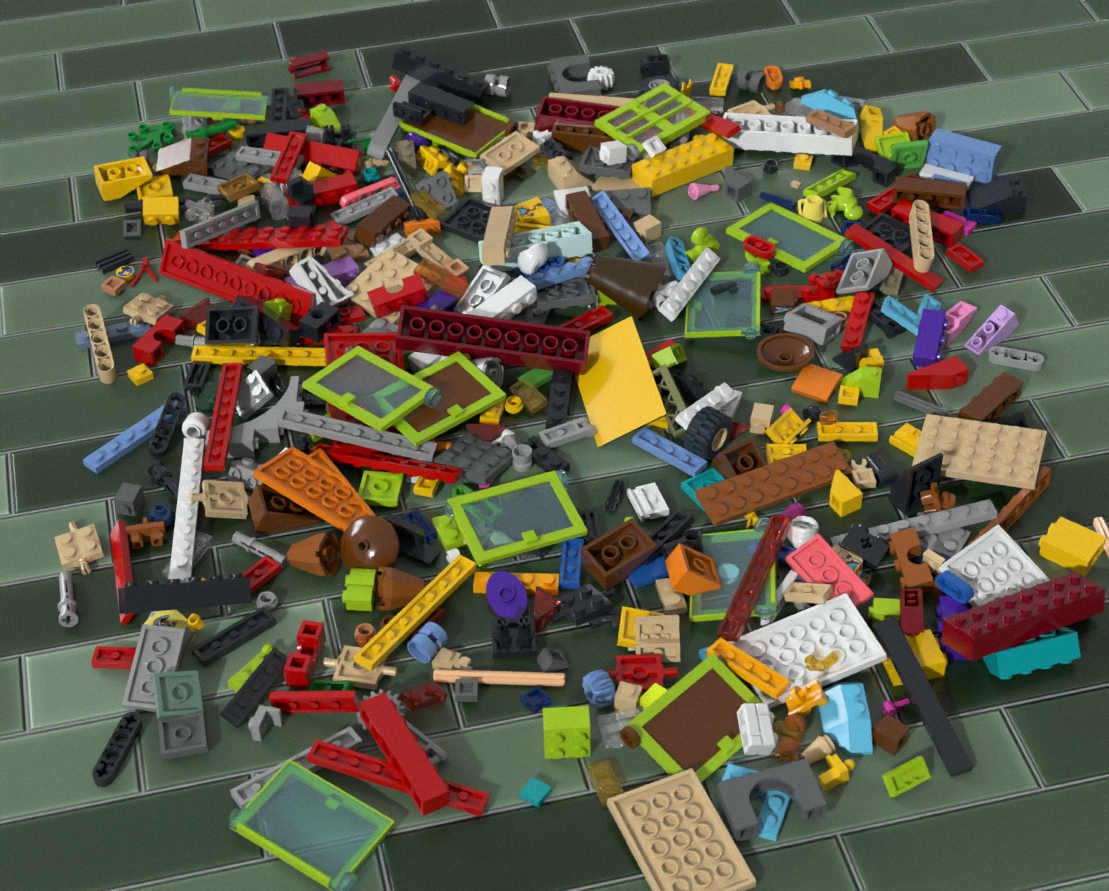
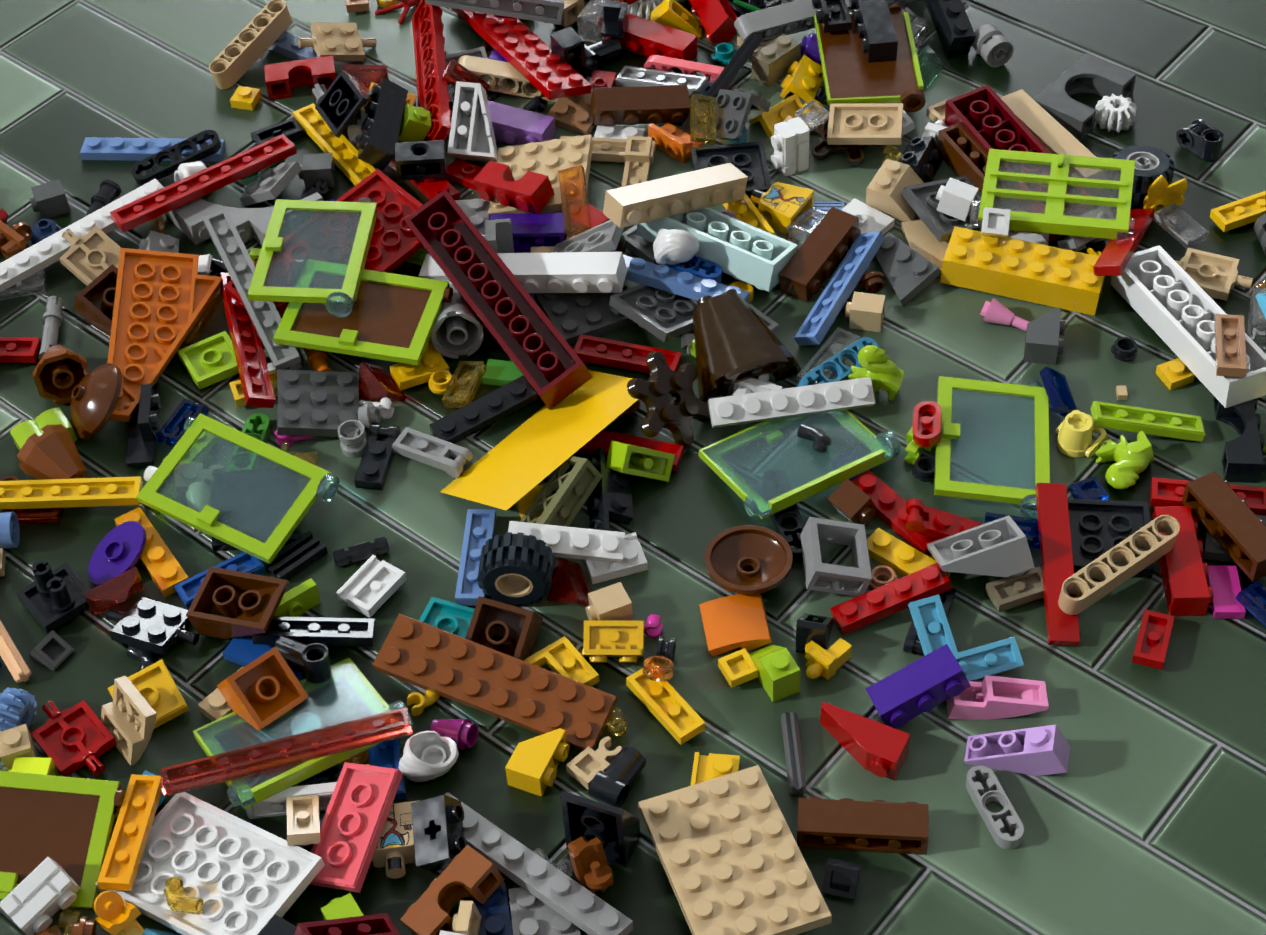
camera: 55 degrees right, 5 degrees up
none -> dark brown plate [627,351,710,449]

